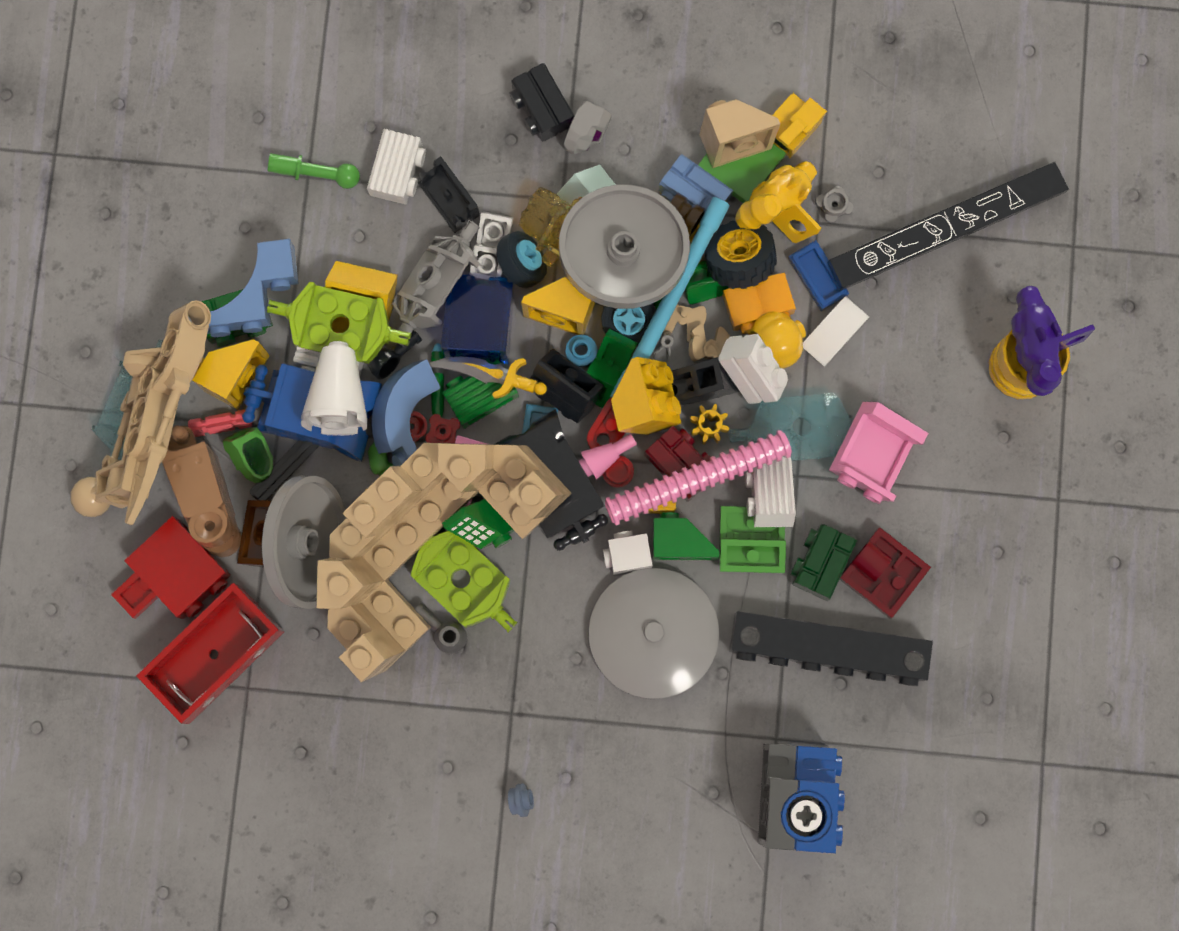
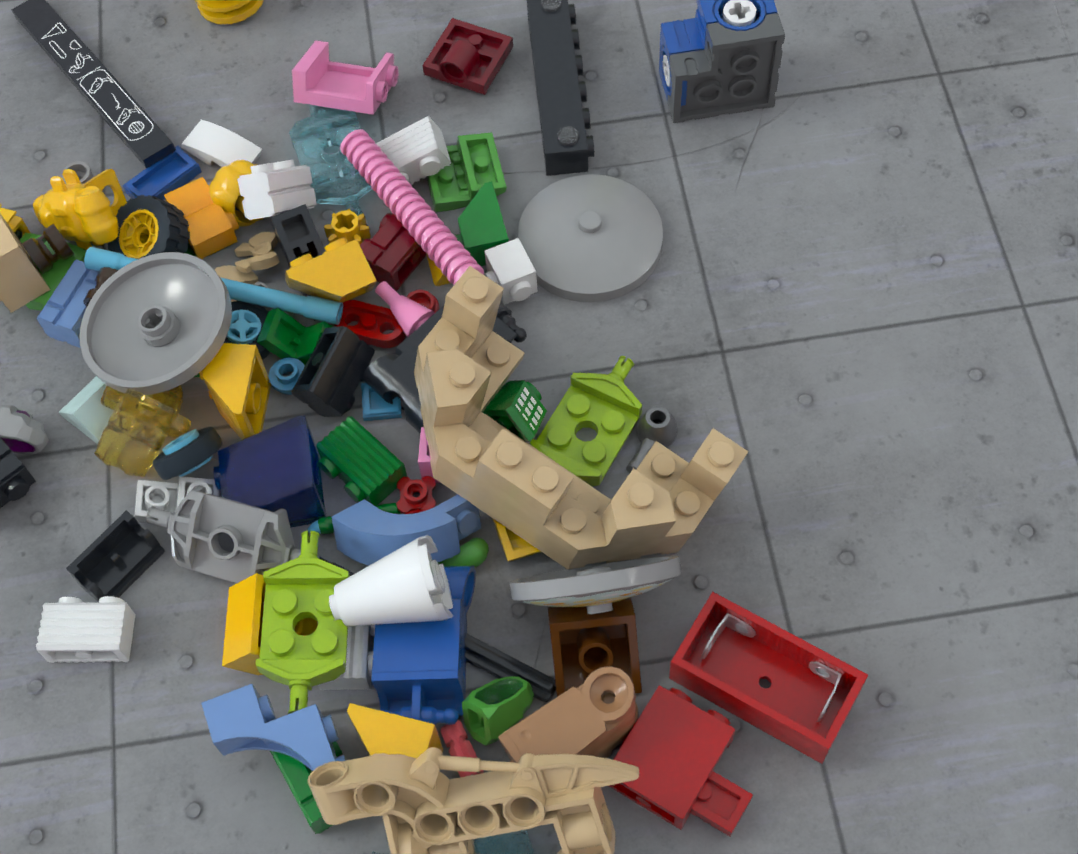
camera: 100 degrees left, 20 degrees down
bright green pin [267,153,360,189] -> none
piece [429,356,547,399] -> none
sand blue plate [508,783,534,817] -> none
dark green brick [790,524,857,601] -> none
none -> dark brown wheel [21,224,75,274]

